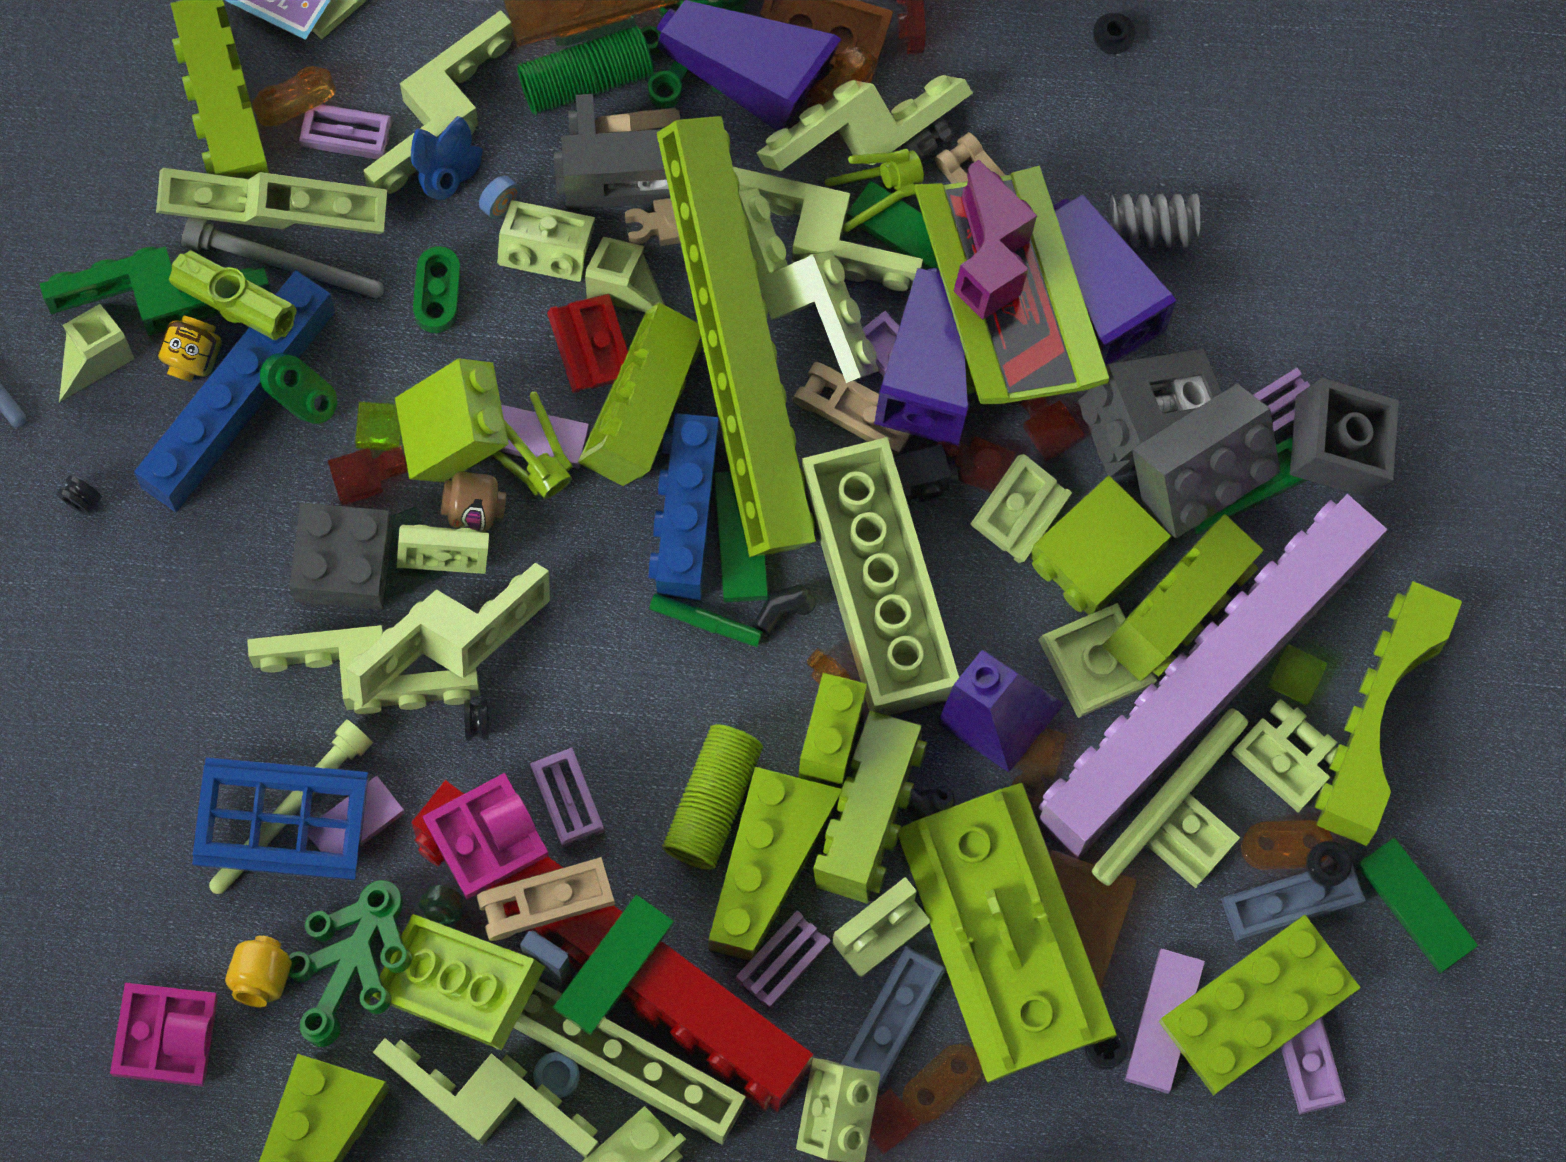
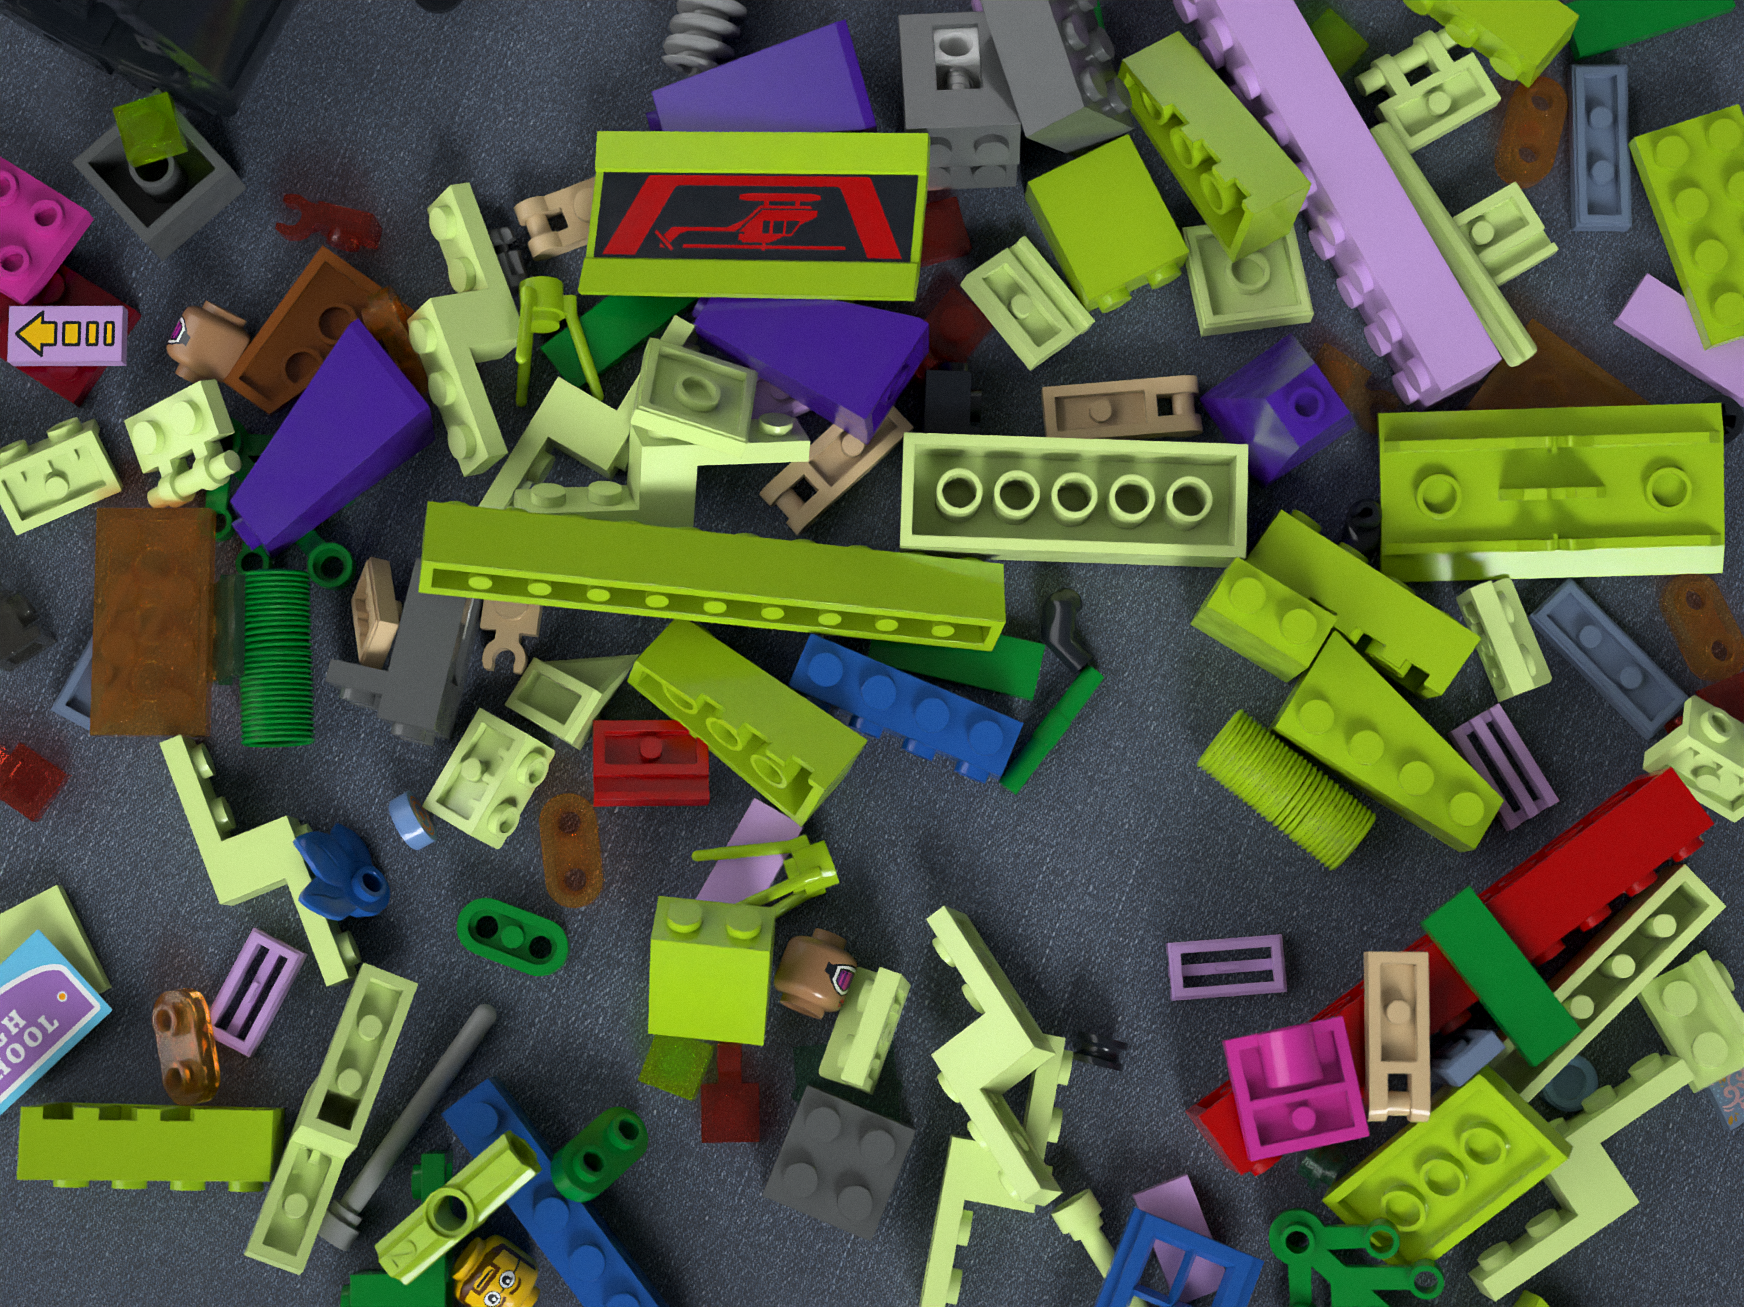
camera: 70 degrees left, 10 degrees up
clear orange plate [807,648,857,684] -> none
magenta arch [954,160,1037,320] -> none
black plate [1306,841,1352,887] -> none
none -> clear orange plate [539,793,605,909]
none -> yellowish green plate [630,337,758,459]
none -> tan plate [1041,375,1203,440]

